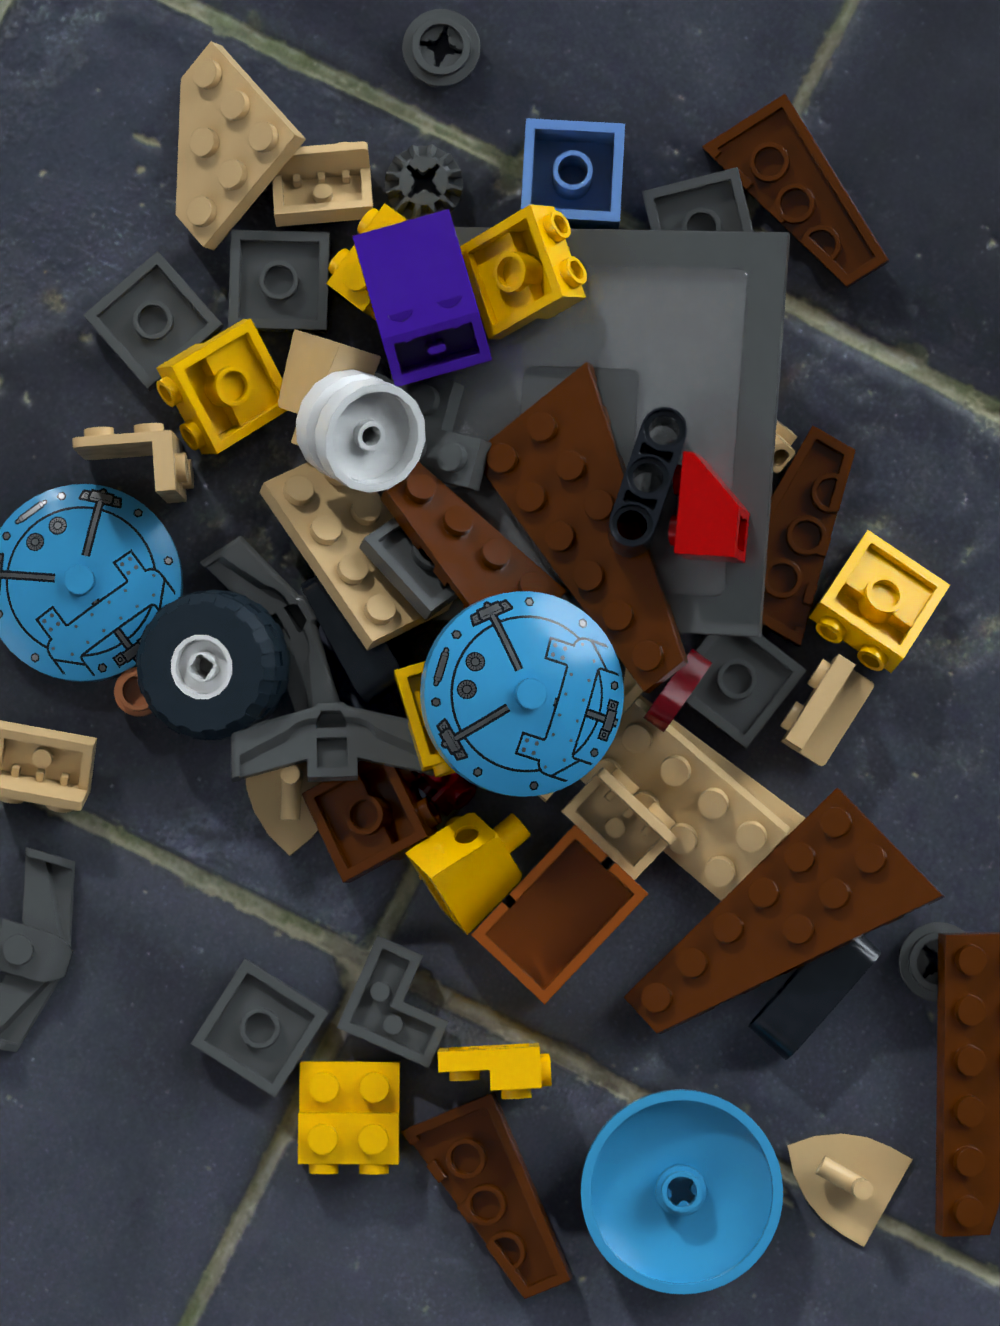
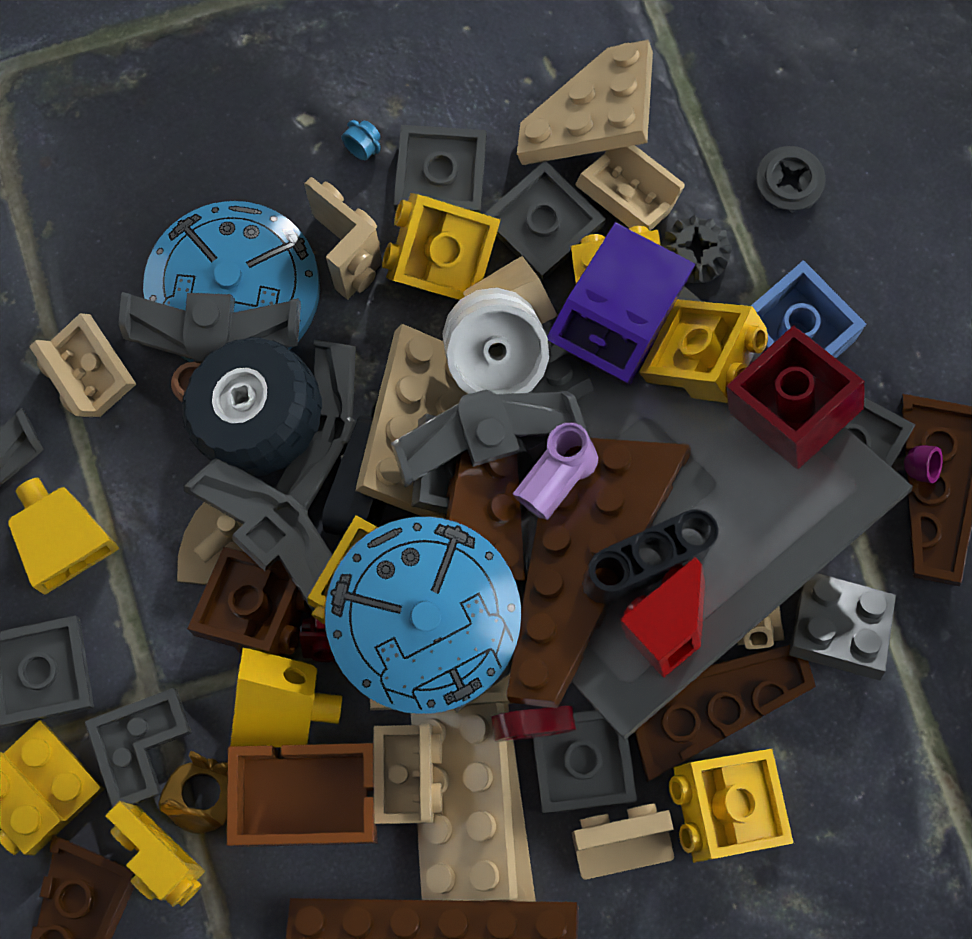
camera: 45 degrees right, 10 degrees down
none -> yellow torso [8,478,119,595]
none -> dark grey plate [119,292,301,363]
none -> pearl gold piece [158,751,228,834]
none -> dark azure plate [341,120,381,160]
none -> dark grey plate [391,389,586,487]
none -> lavender piece [513,423,598,520]
none -> dark red brick [726,325,865,470]
none -> dark grey plate [789,573,896,681]
none -> magenta hinge [904,445,943,483]

